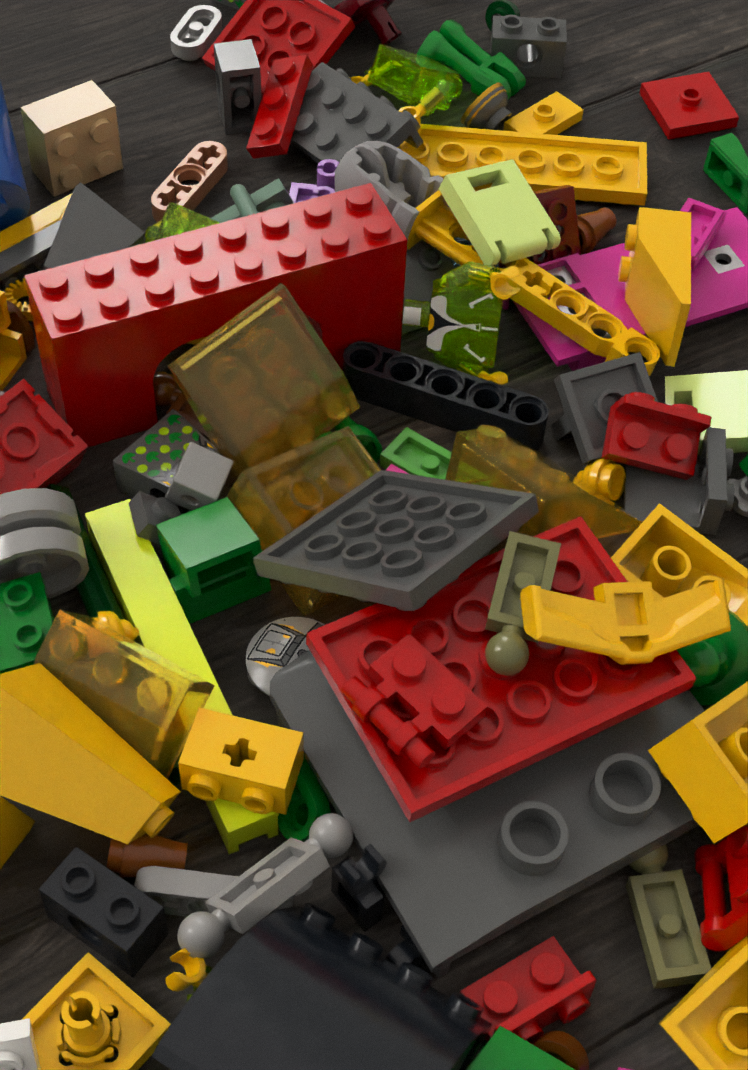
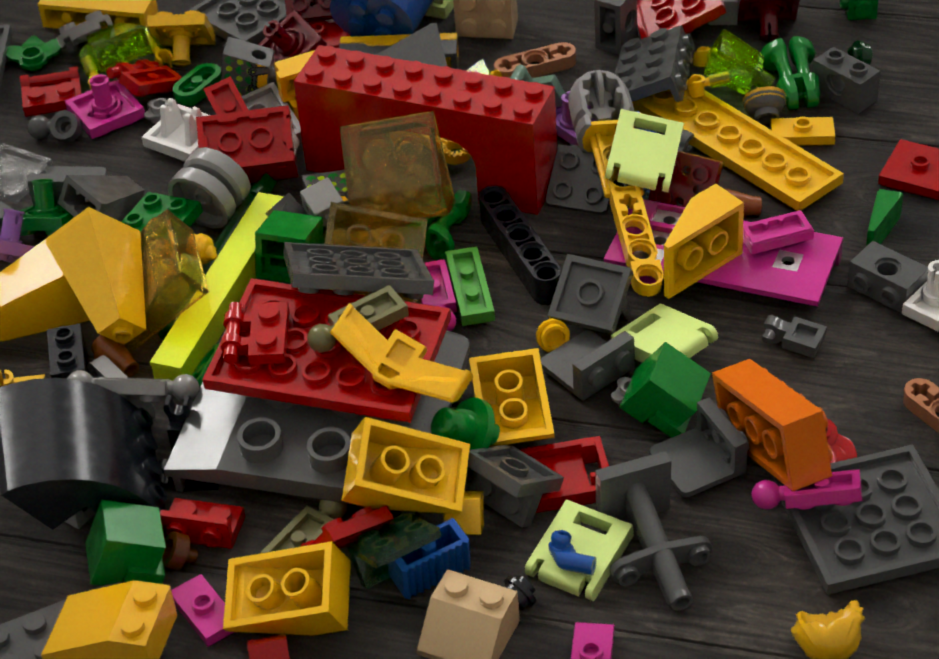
camera: 50 degrees right, 10 degrees down
yellow brick [178,707,304,815] -> none
red plate [246,54,313,159] -> none
clear neon green torso [402,261,520,385] -> none
clear yellow slope [445,425,642,539] -> none
red bracket [602,392,712,480] -> none

